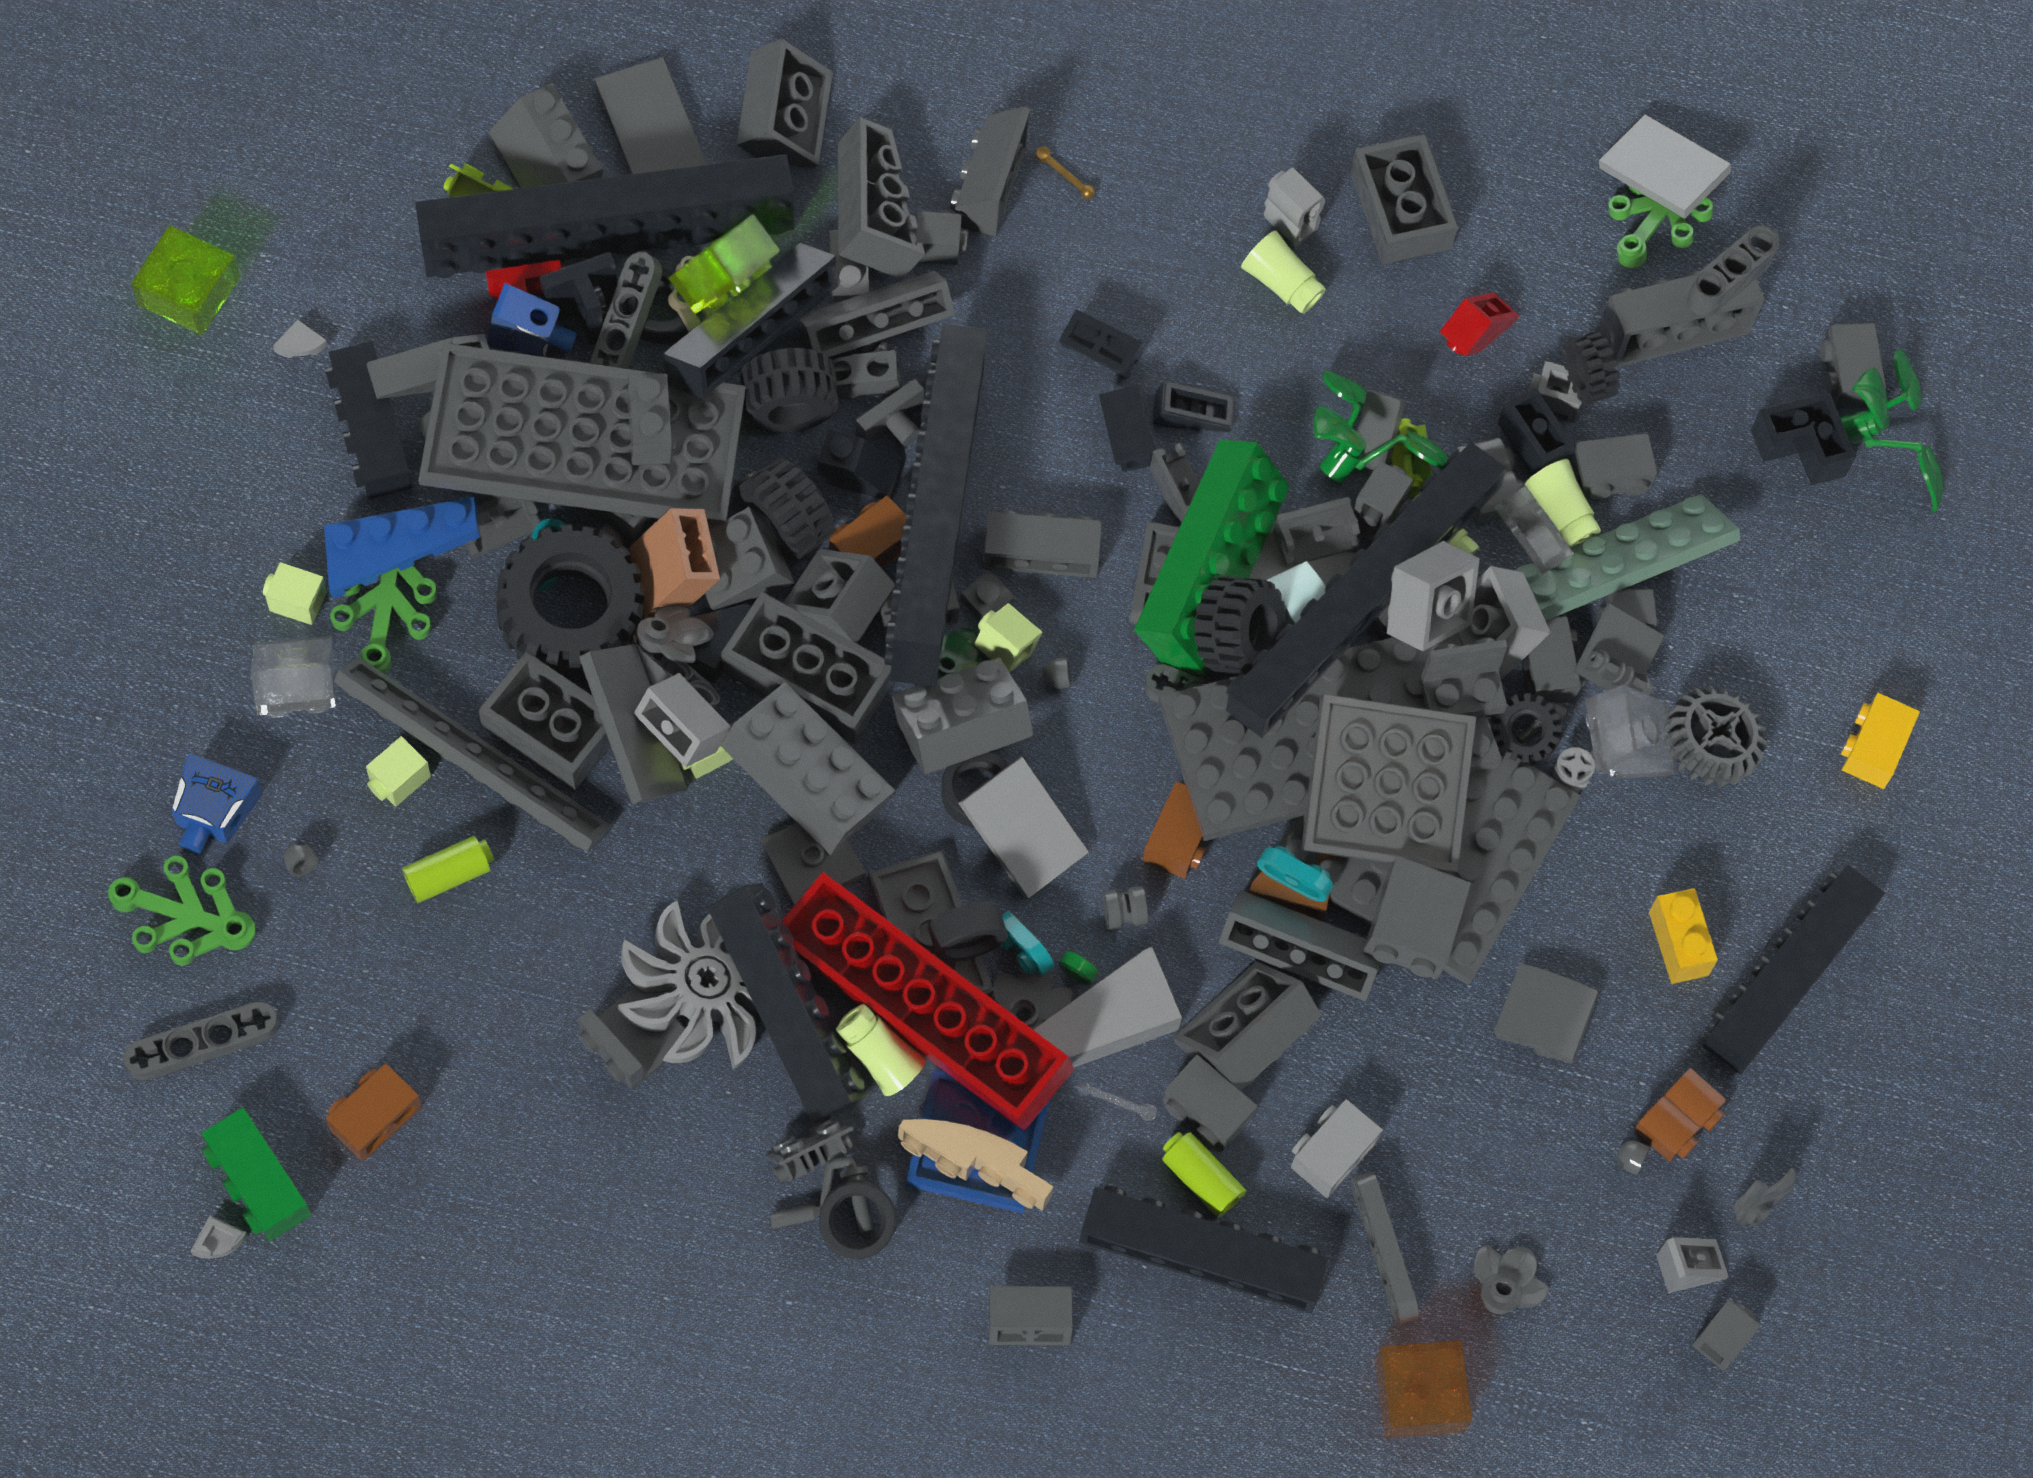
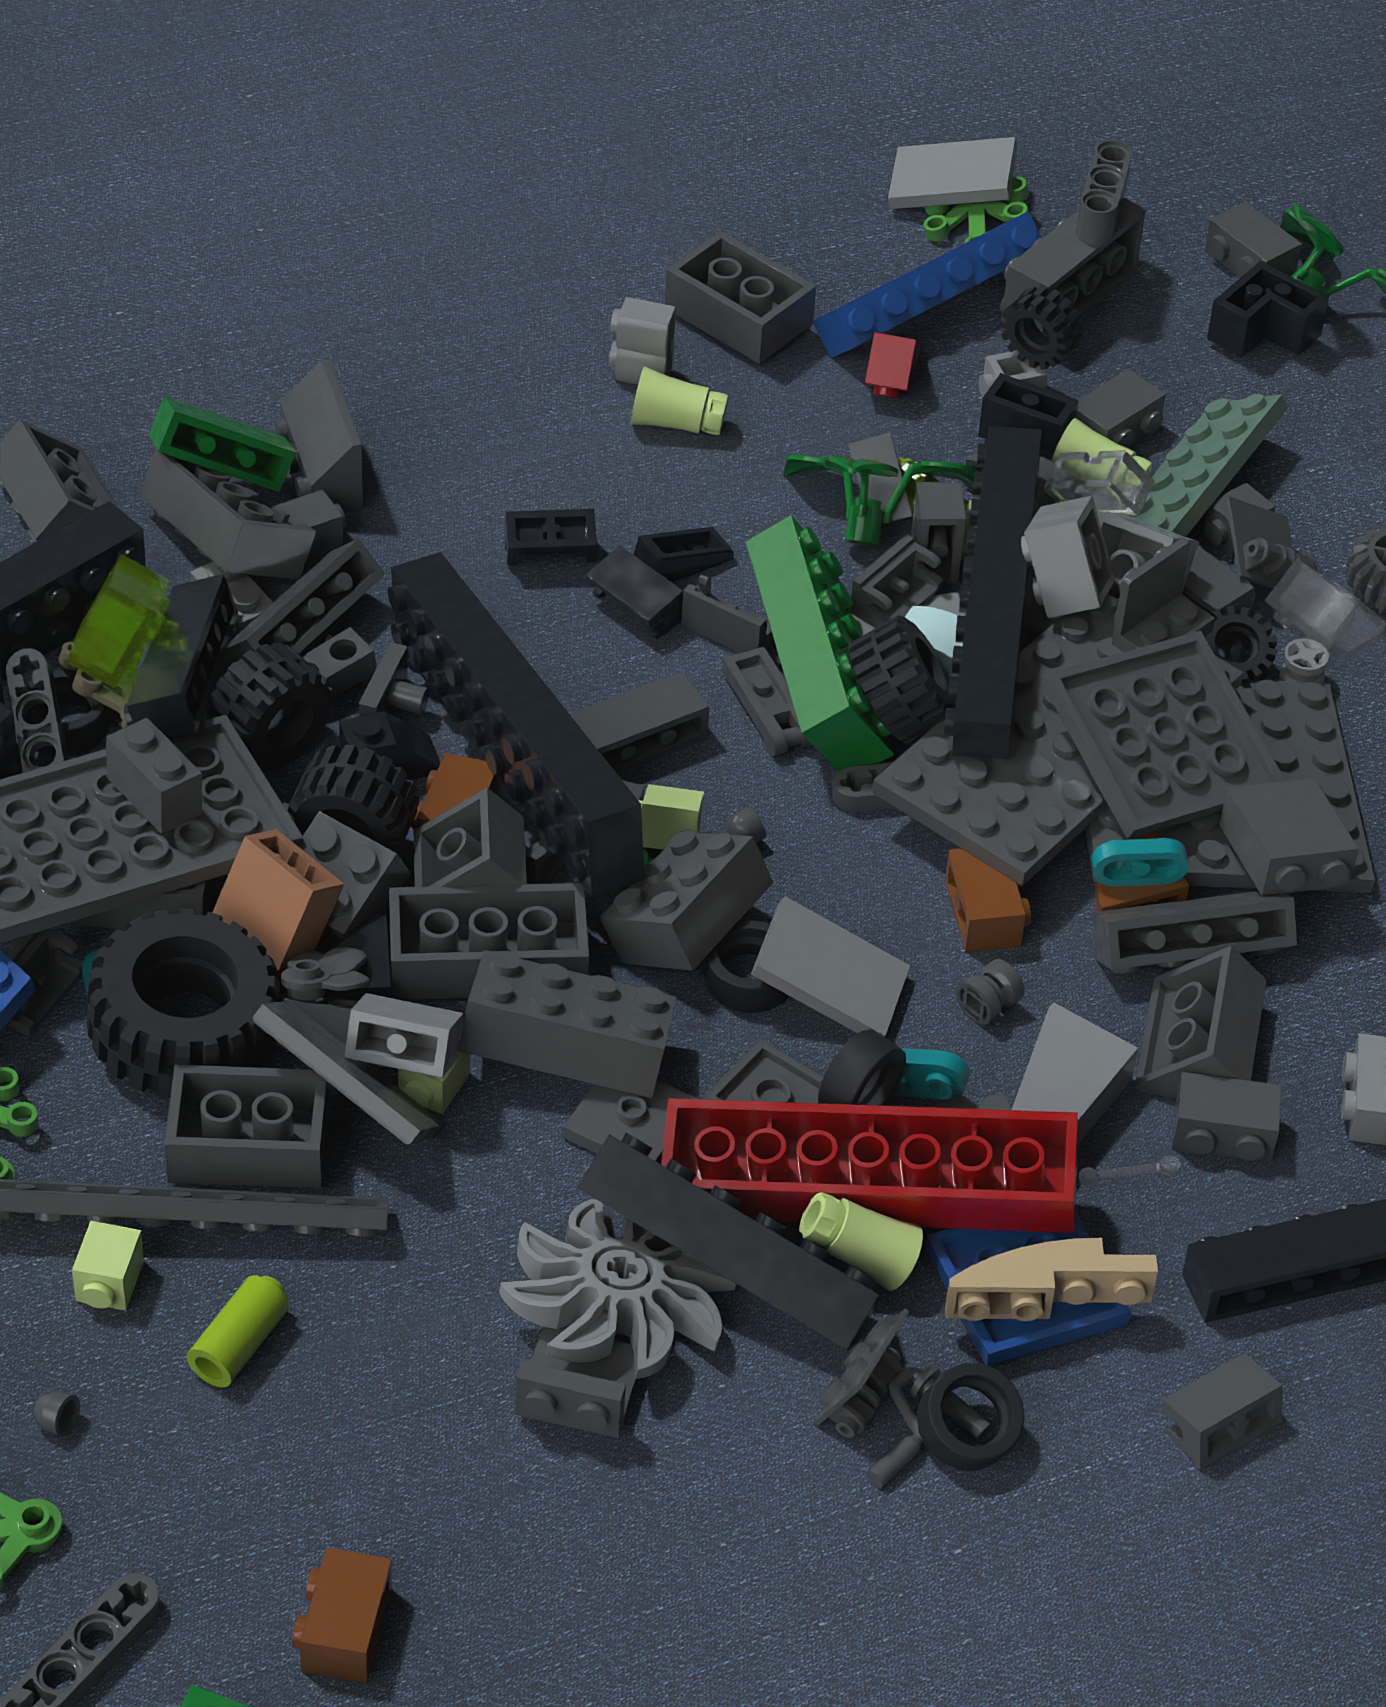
camera: 30 degrees left, 20 degrees down
pearl gold hinge [1036,147,1095,199] -> none
green tile [1058,951,1099,985] -> none
lime brick [1162,1132,1247,1218] -> none
none -> green brick [148,395,296,492]
none -> blue brick [813,211,1041,358]

